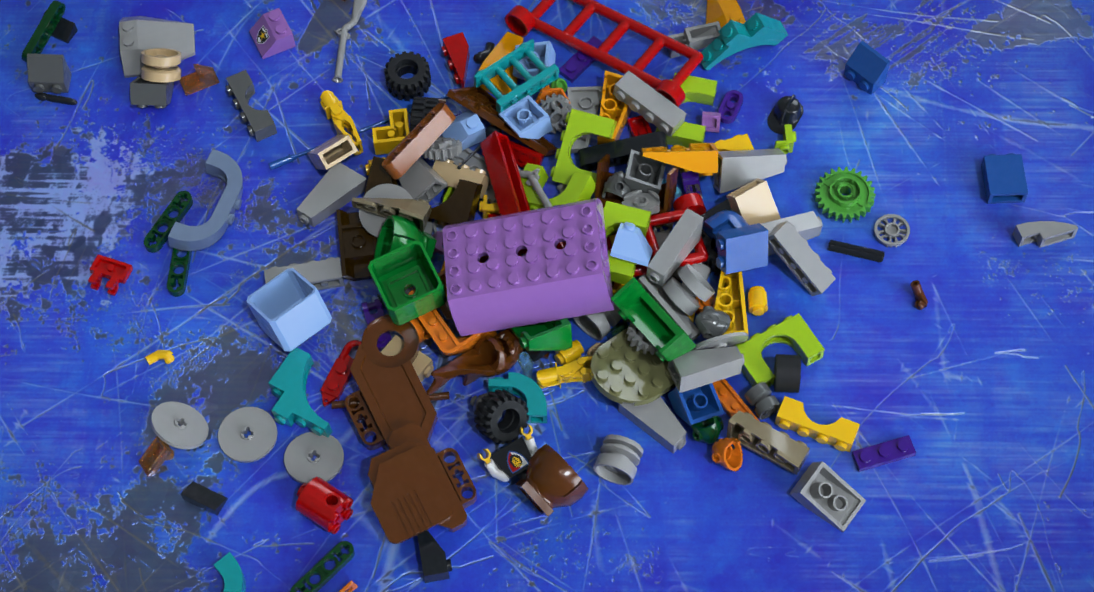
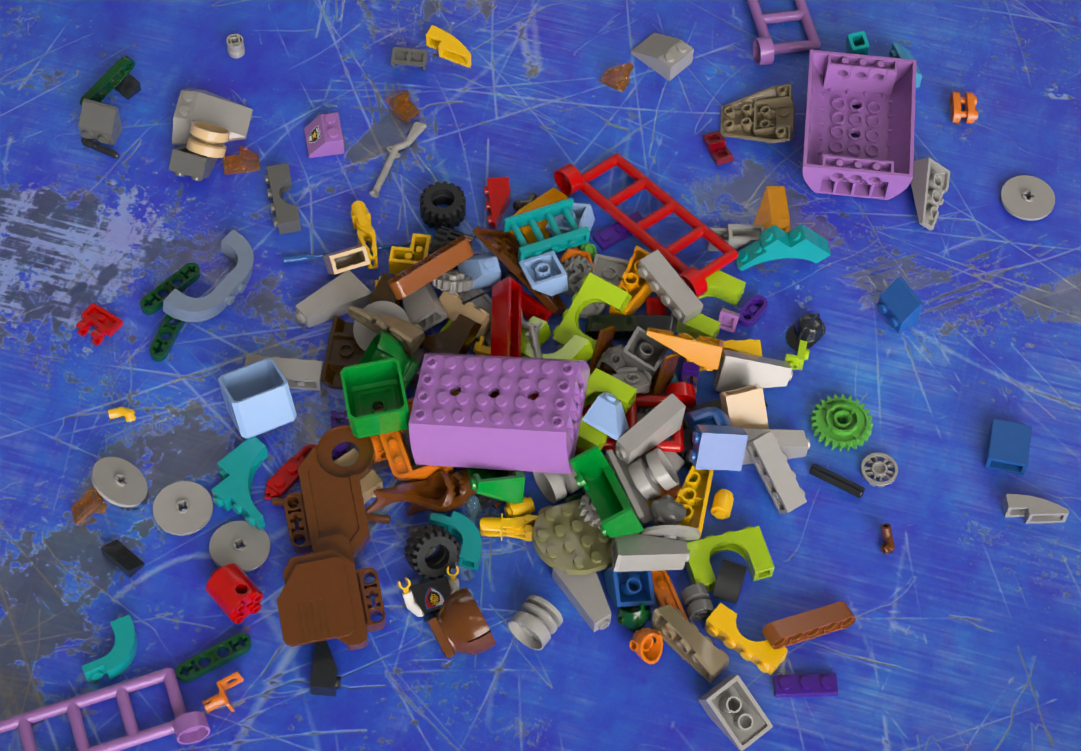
camera: 10 degrees right, 5 degrees down
none -> dark orange beam [762,601,856,649]

